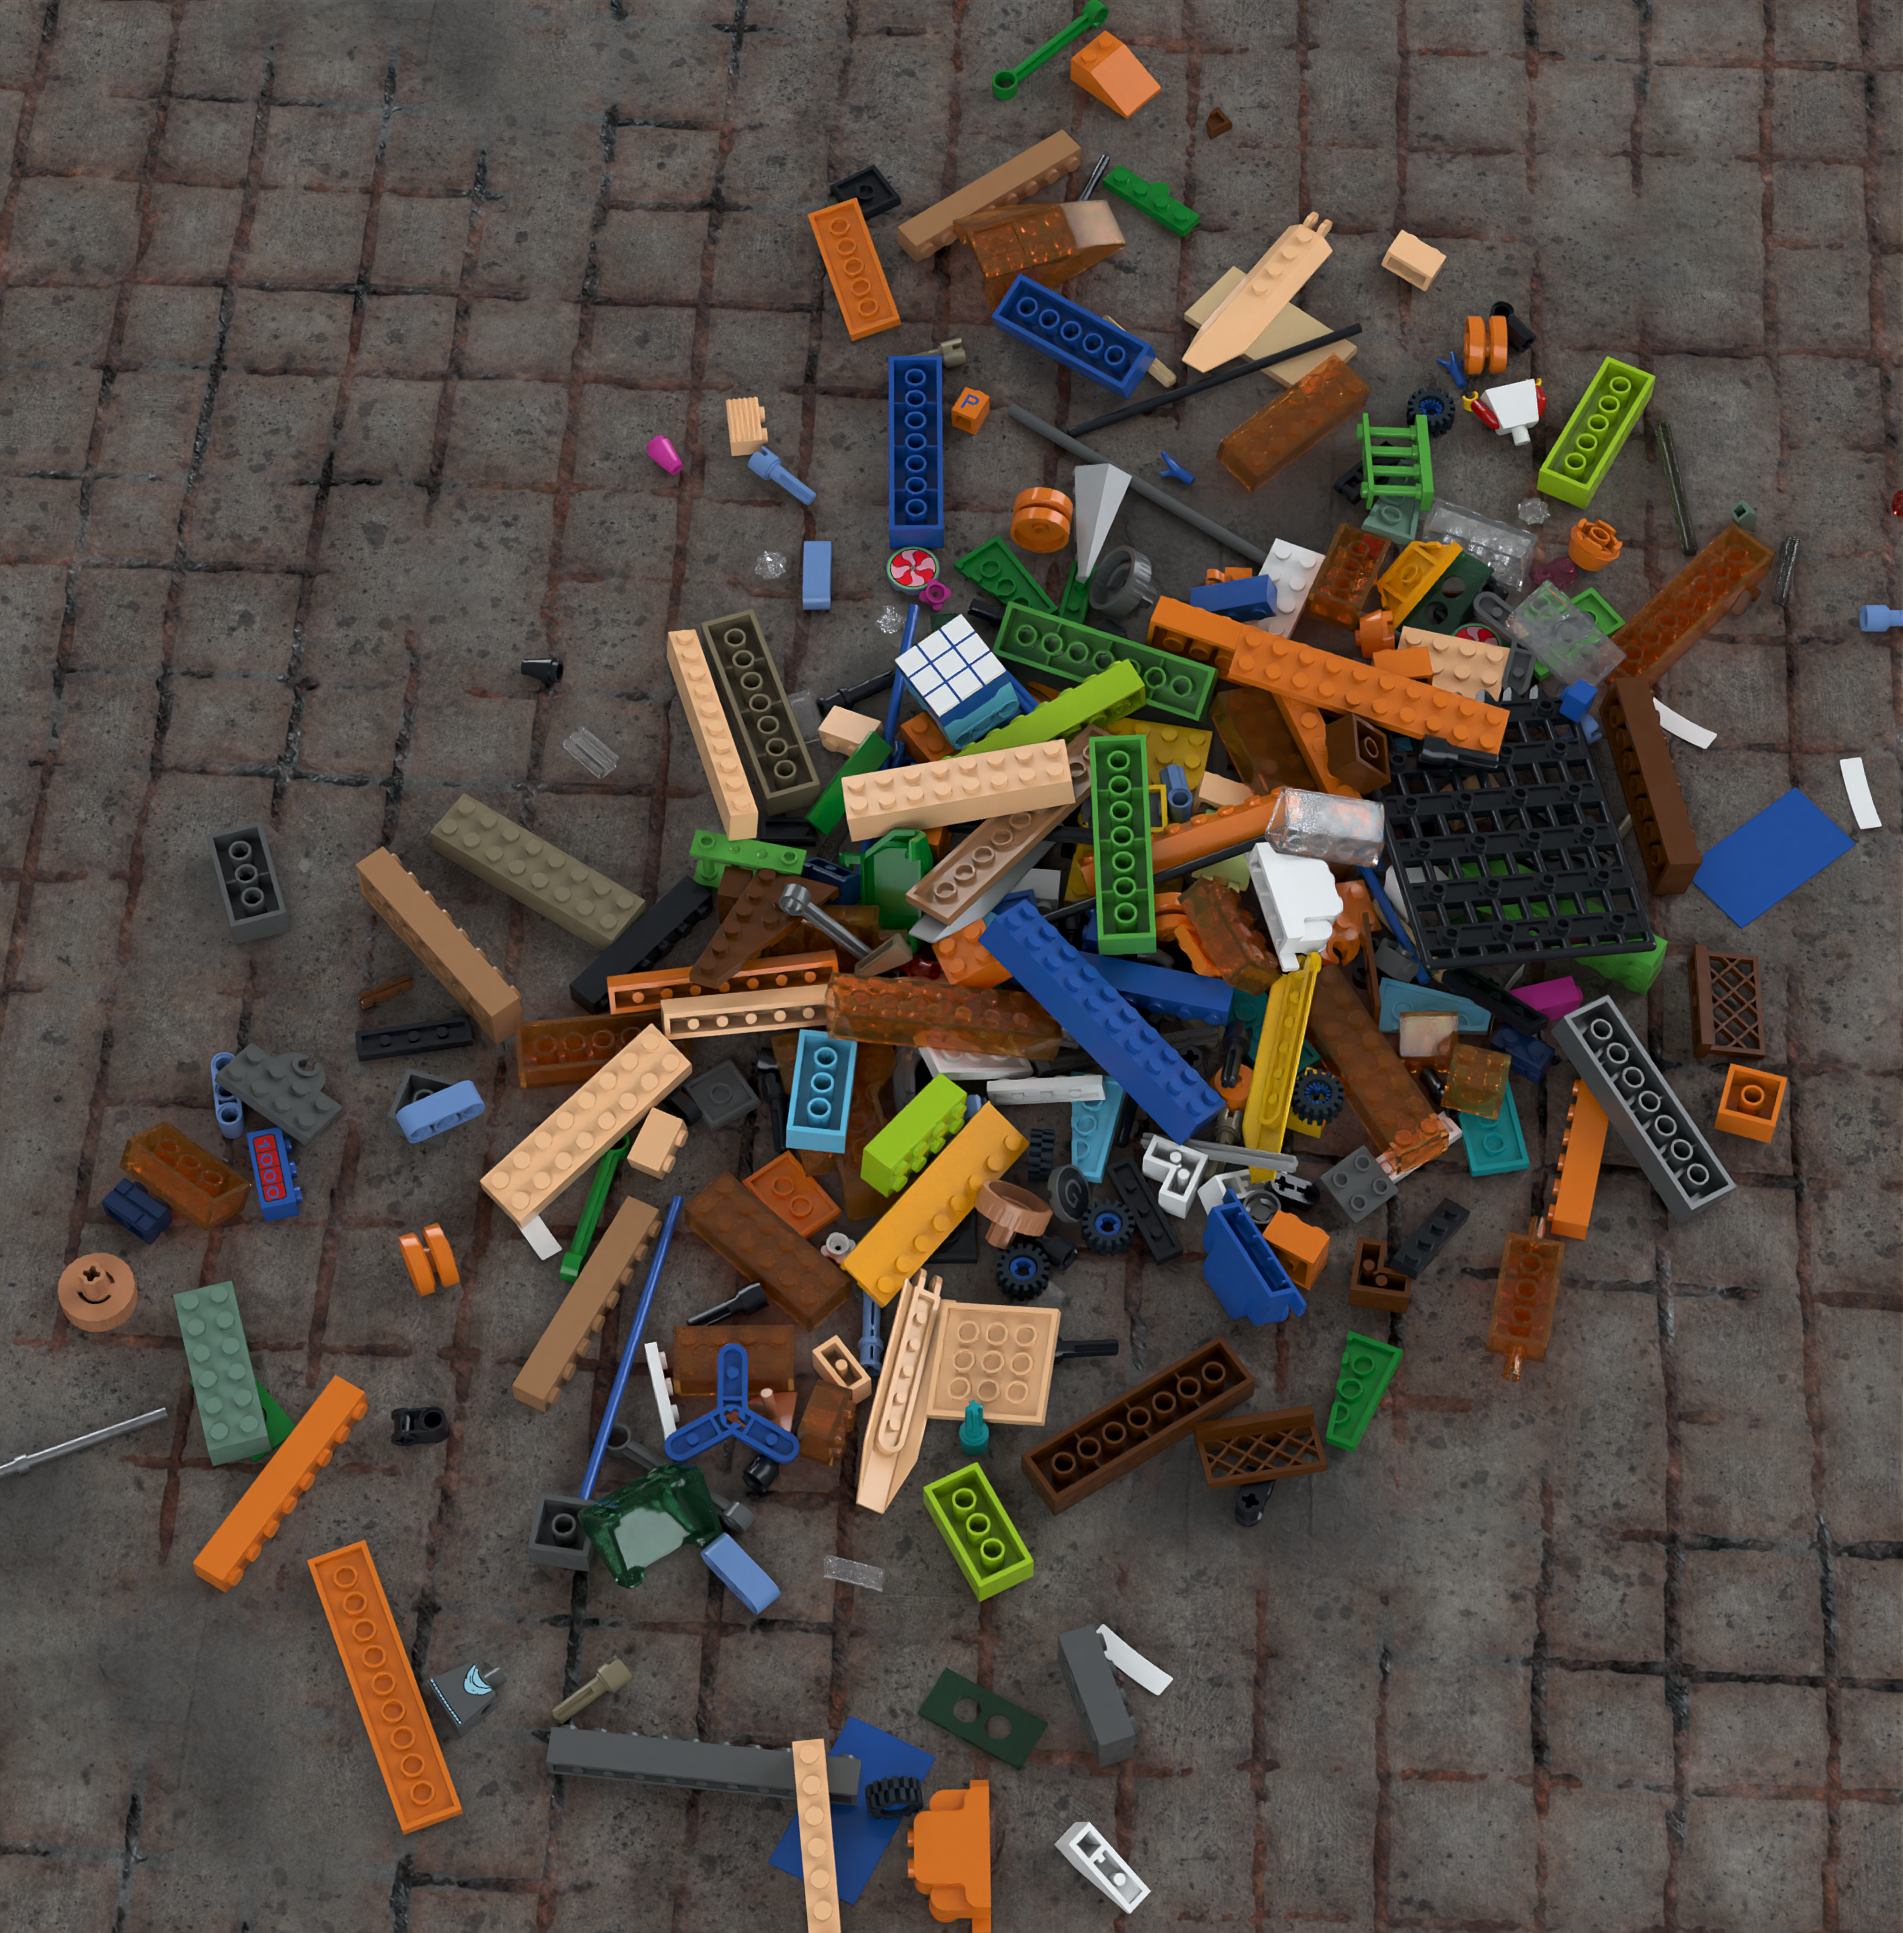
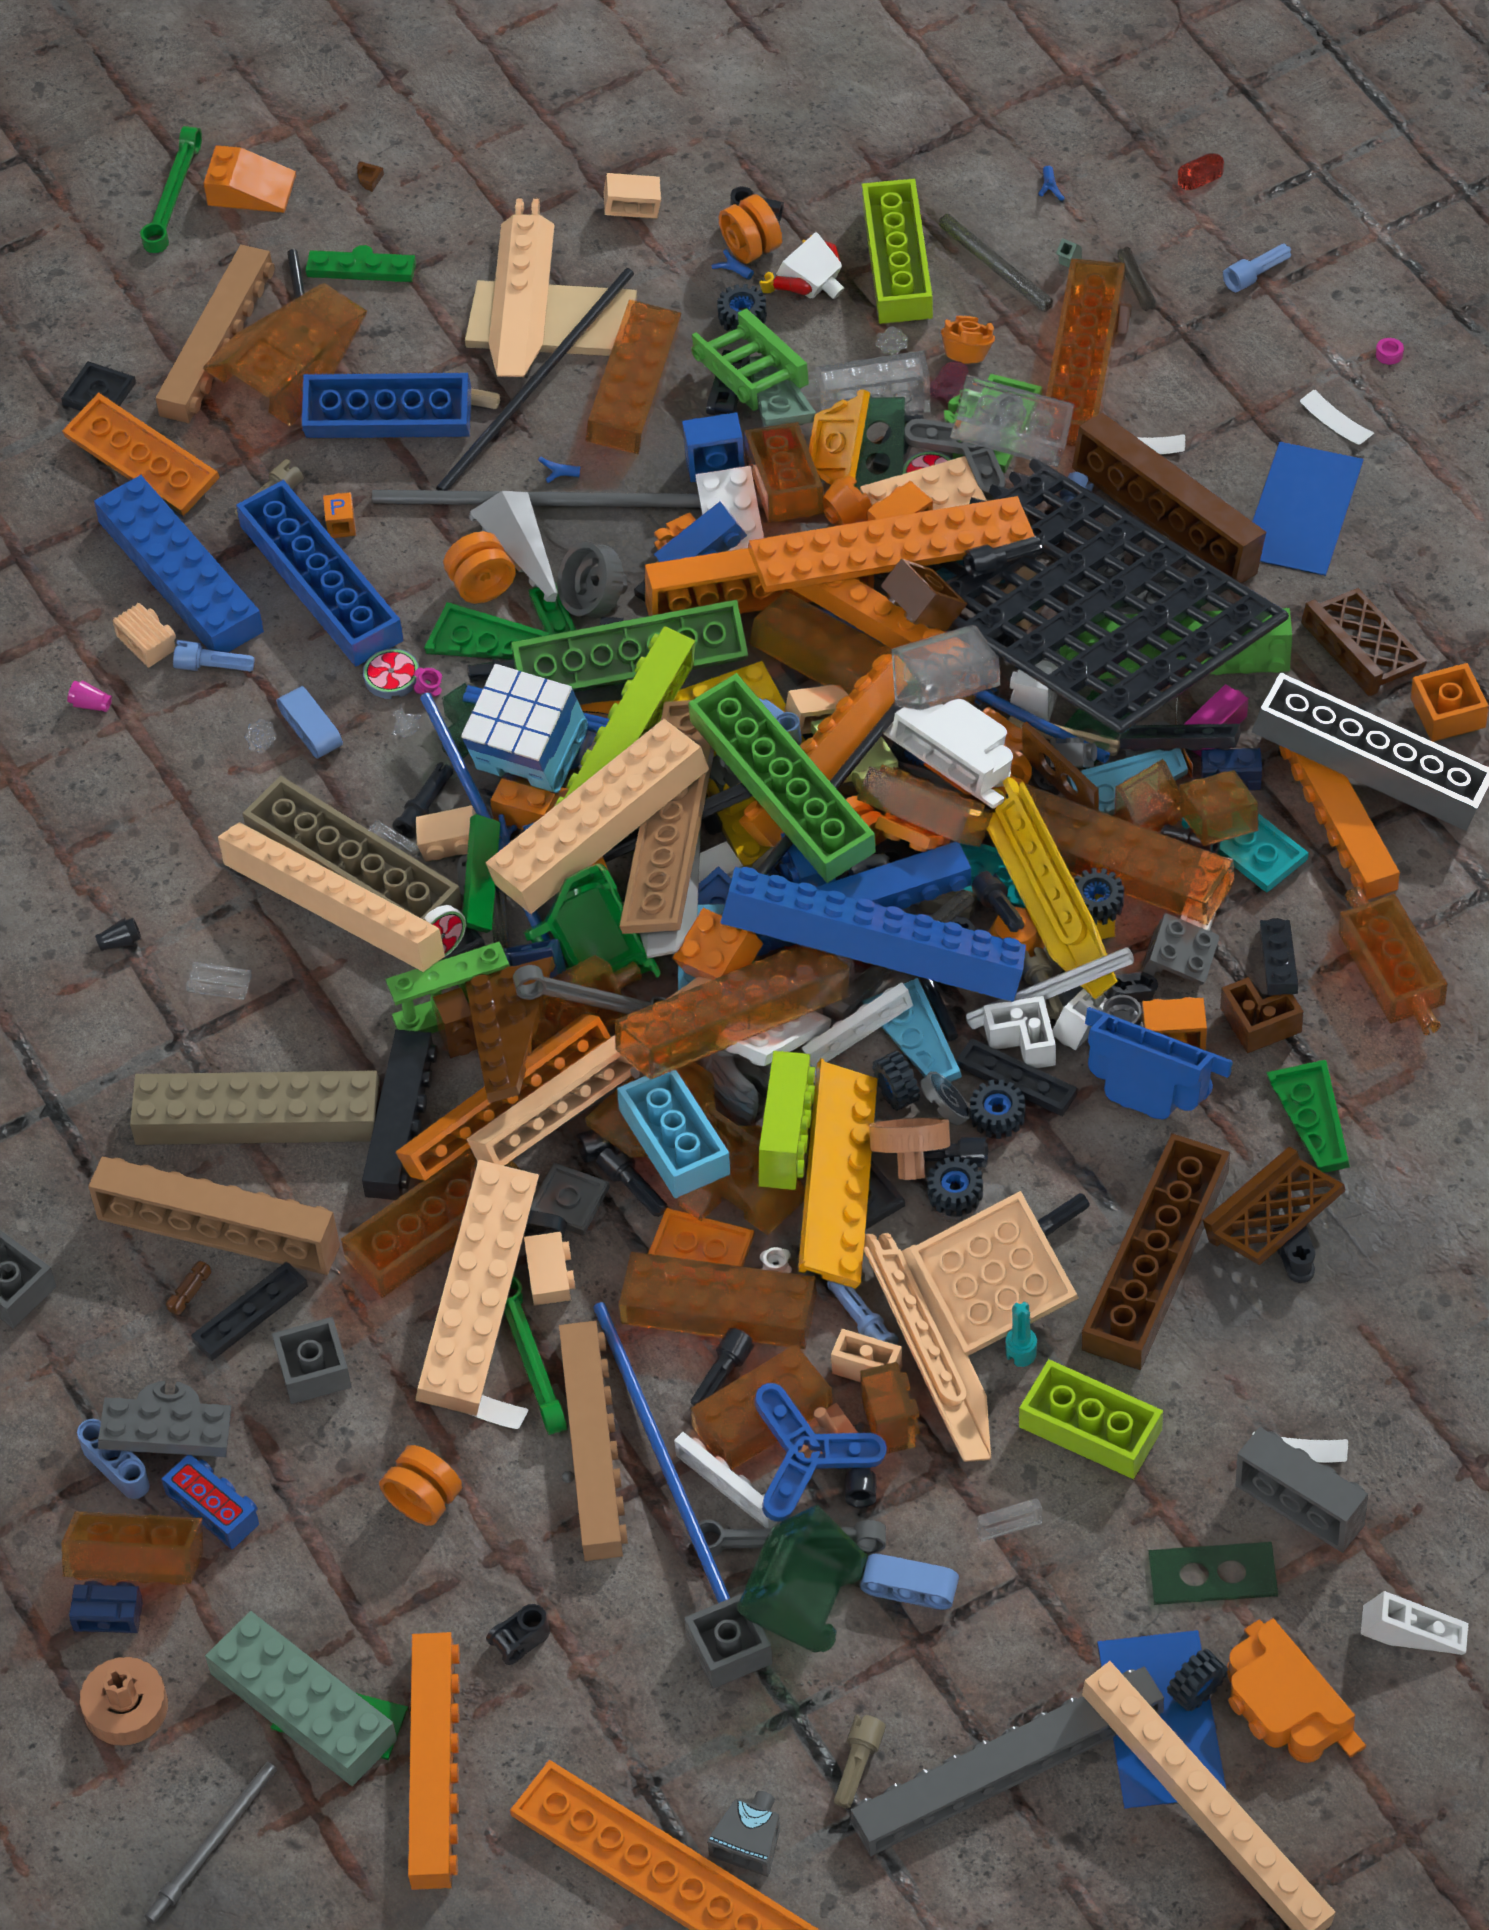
camera: 30 degrees left, 5 degrees down
medium blue beam [396,1080,485,1143] -> none
dark tan slope [854,933,913,982] -> none
clear red pin [891,954,941,980] -> none
blue plate [1559,678,1598,723] -> none
none -> blue brick [94,475,264,653]
none -> tile [424,905,466,956]
none -> blue brick [682,413,745,482]
none -> blue bar [1038,166,1065,201]

